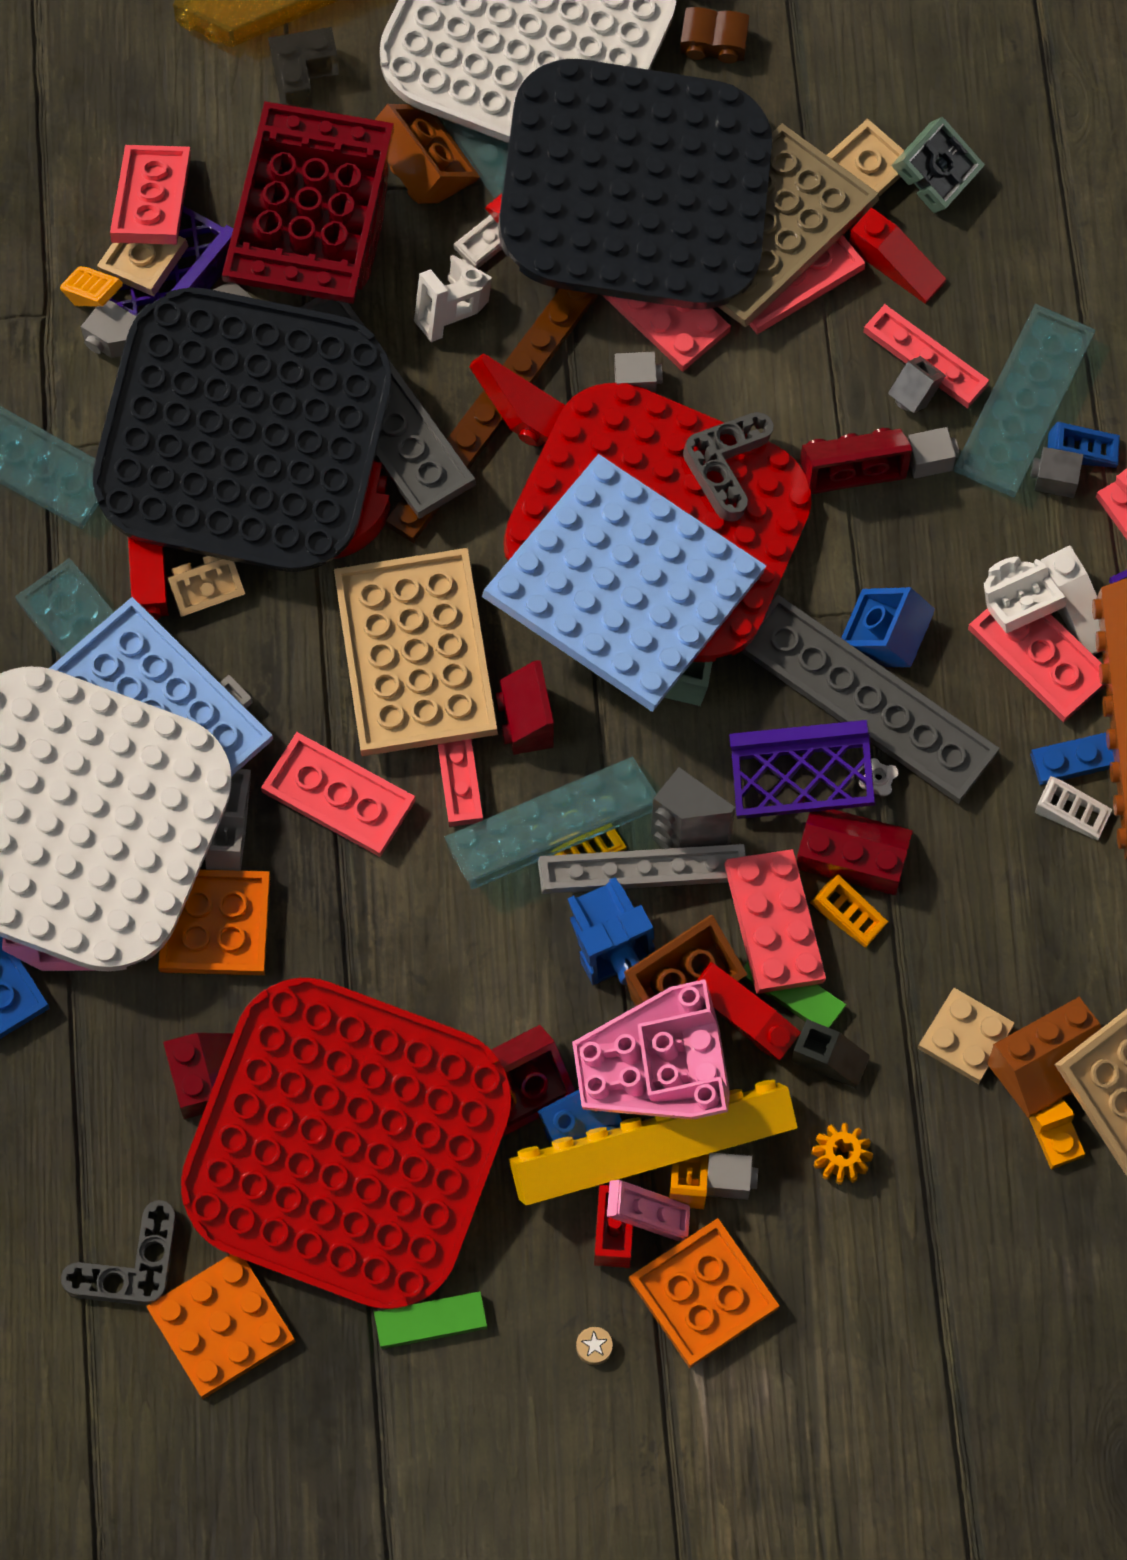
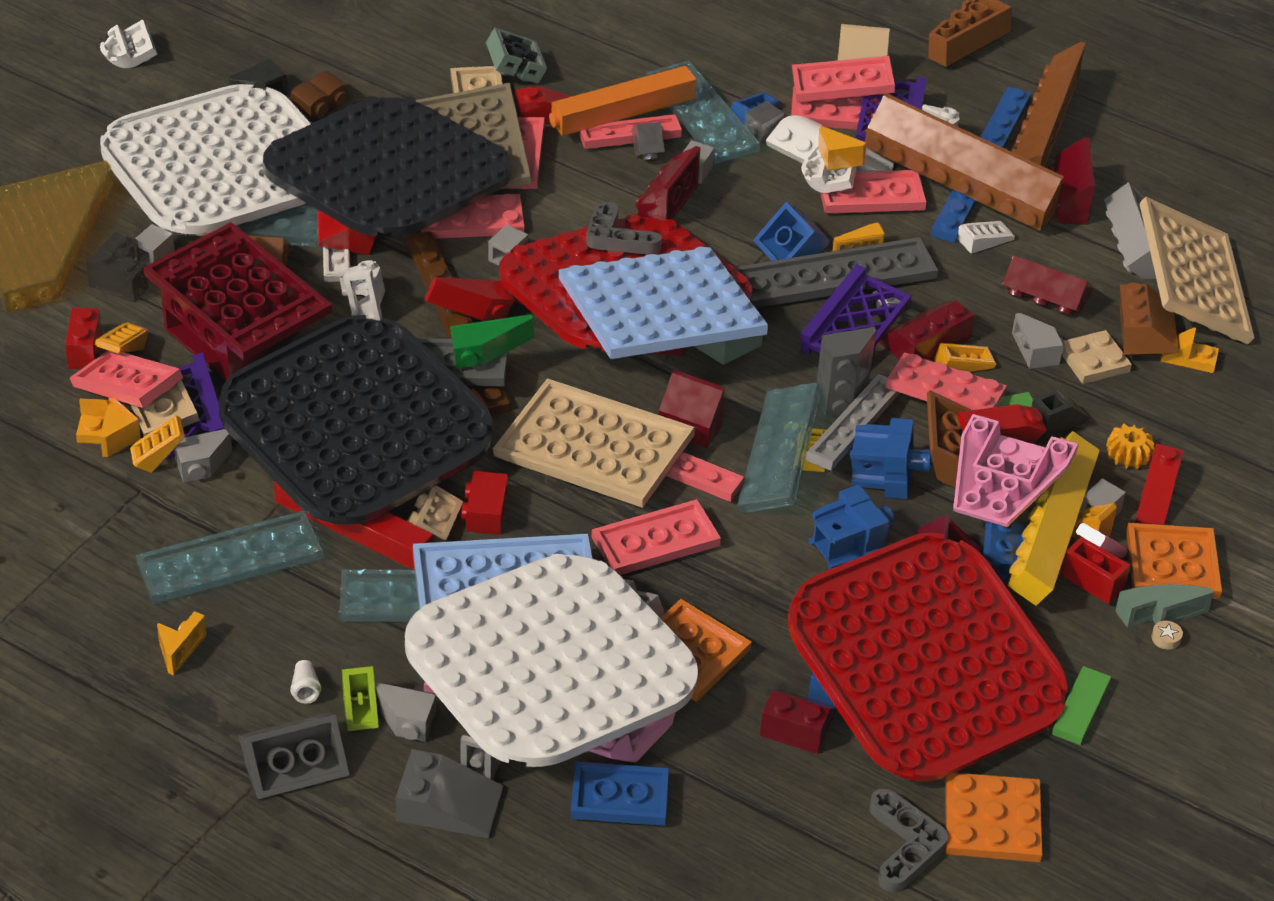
camera: 55 degrees left, 25 degrees down
none -> red brick [65,308,102,369]
none -> light orange slope [76,398,109,444]
none -> light orange slope [95,323,148,354]
none -> light orange slope [100,398,141,457]
none -> light grey brick [132,224,174,266]
none -> green slope [450,314,535,369]
none -> red brick [461,471,508,535]
none -> orange brick [549,66,697,136]
none -> white slope [766,115,822,163]
none -> blue piece [808,484,895,569]
none -> light orange slope [818,126,866,170]
none -> light orange slope [833,223,885,251]
none -> dark red slope [1002,255,1094,315]
none -> light grey slope [1012,313,1065,369]
none -> sand green slope [1115,584,1214,628]
none -> red slope [1135,443,1184,525]

